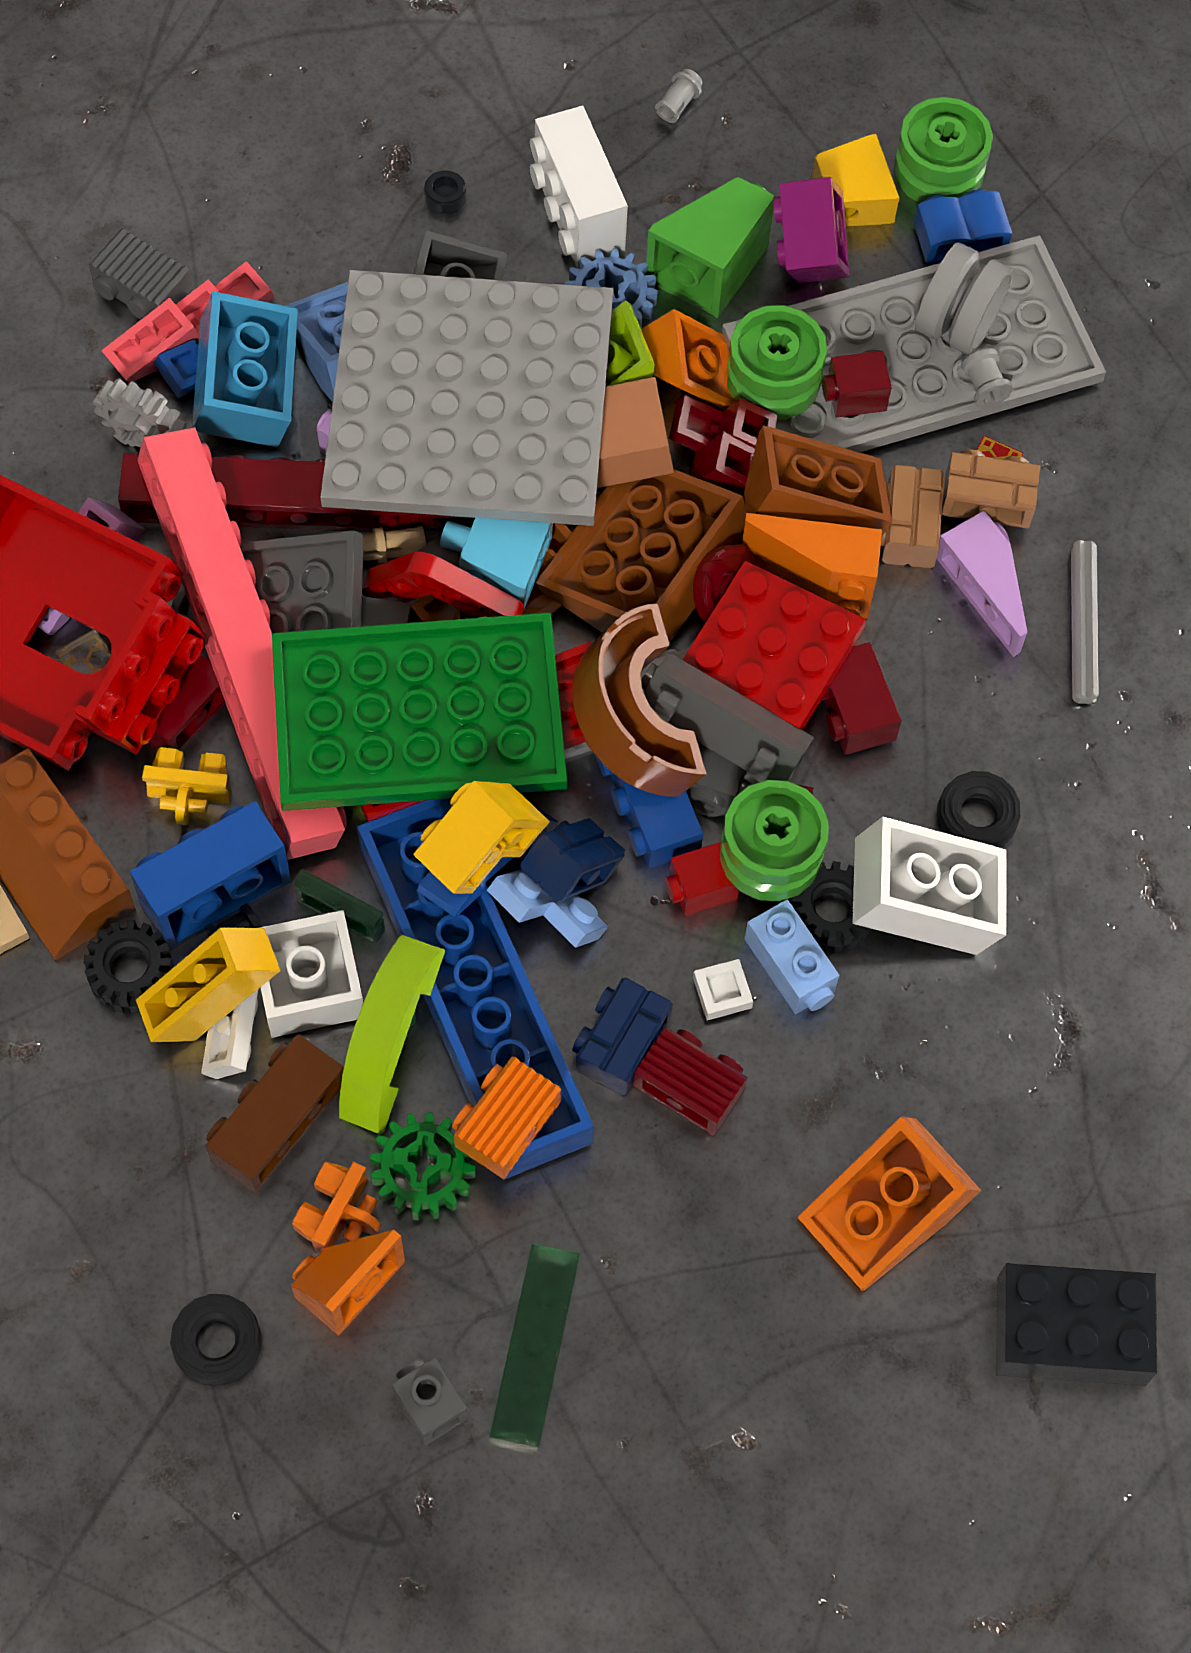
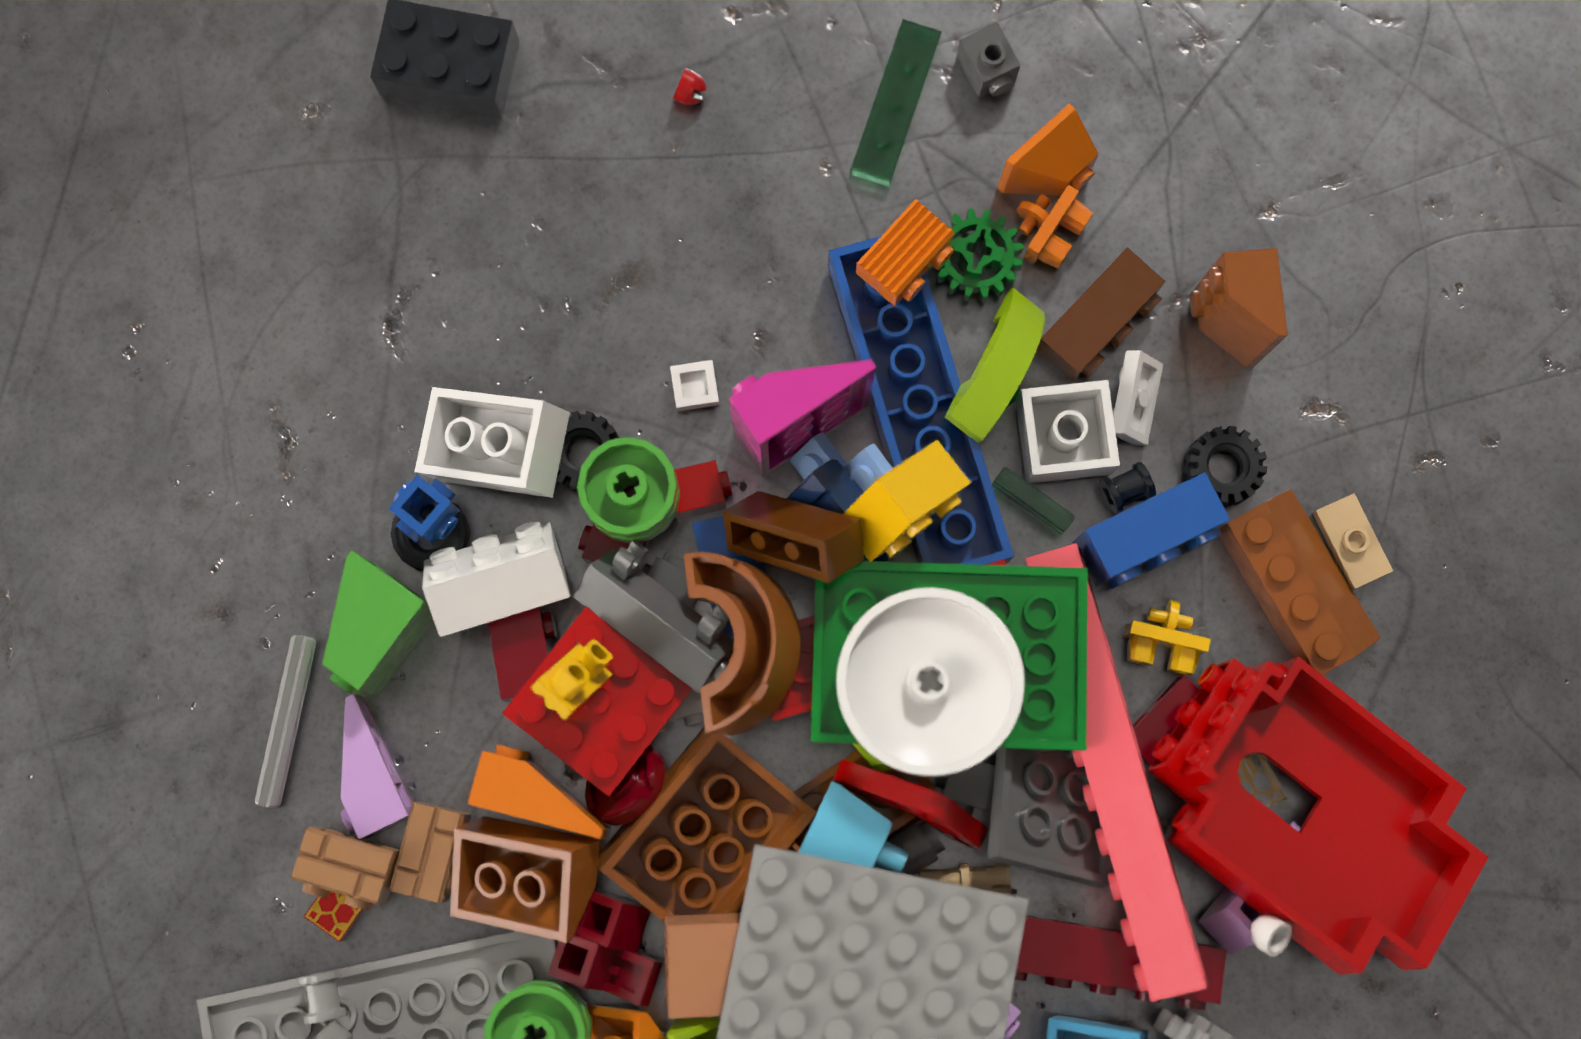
camera: 170 degrees left, 15 degrees up
yellow brick [136,928,281,1042] -> none
black tyre [170,1293,262,1385] -> none
dark blue brick [572,977,673,1096] -> none
dark red brick [633,1027,748,1136] -> none
light blue brick [744,899,840,1015] -> none
orange slope [797,1116,982,1291] -> none
dark red brick [822,350,892,418] -> none
none -> bright green slope [322,550,433,696]
none -> blue brick [388,475,461,544]
none -> white brick [422,521,570,637]
none -> yellow hips [531,639,613,720]
none -> red hinge [673,68,707,105]
none -> reddish brown brick [722,491,864,583]
none -> dark pink slope [729,360,876,476]
none -> white dish [836,588,1024,776]
none -> dark orange slope [1190,248,1288,367]
none -> white hinge [1251,914,1292,957]

